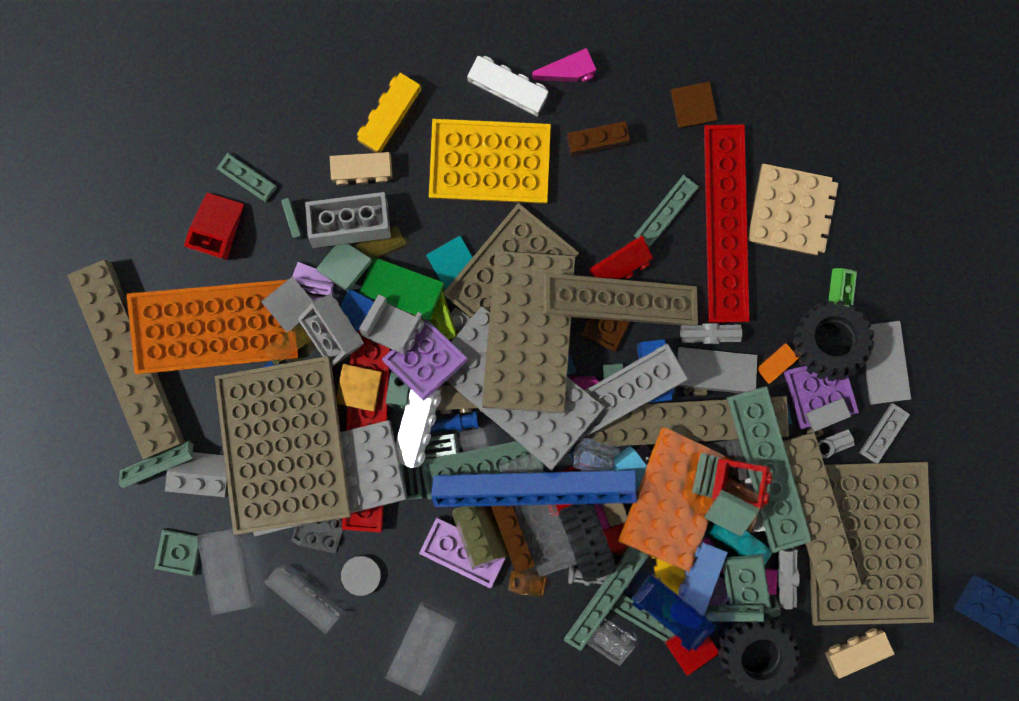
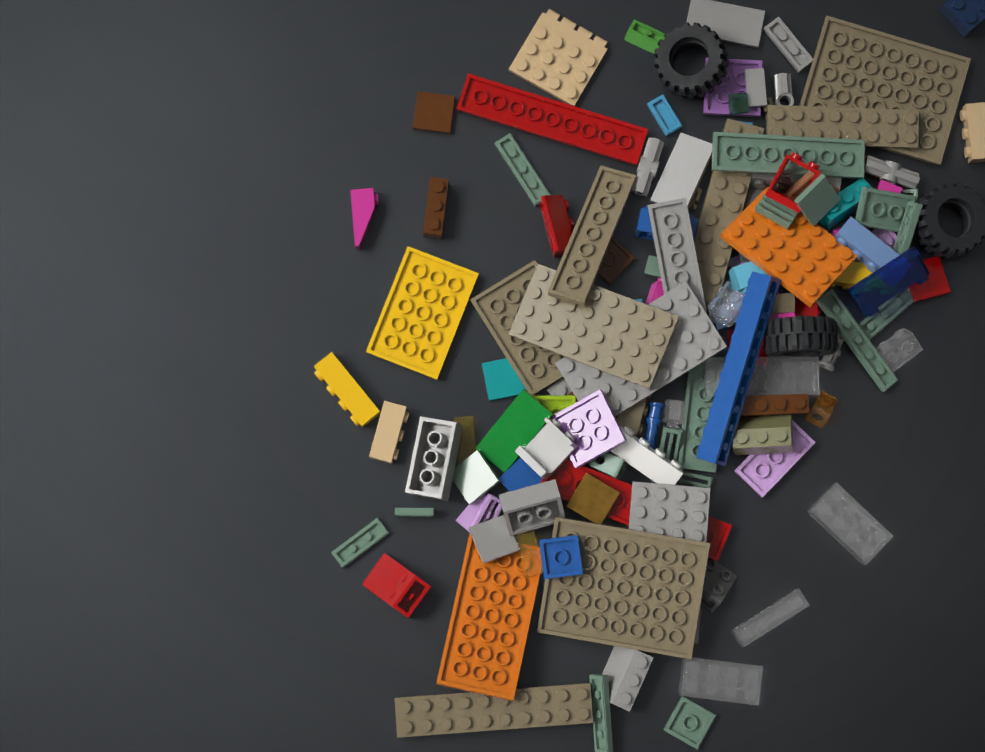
camera: 80 degrees left, 5 degrees down
light grey tile [341,555,381,596] -> none
white brick [467,56,549,116] -> none
orange tile [757,343,799,384] -> none
none -> blue plate [539,535,584,579]
none -> dark azure tile [647,94,682,136]
none -> clear green plate [727,93,749,115]

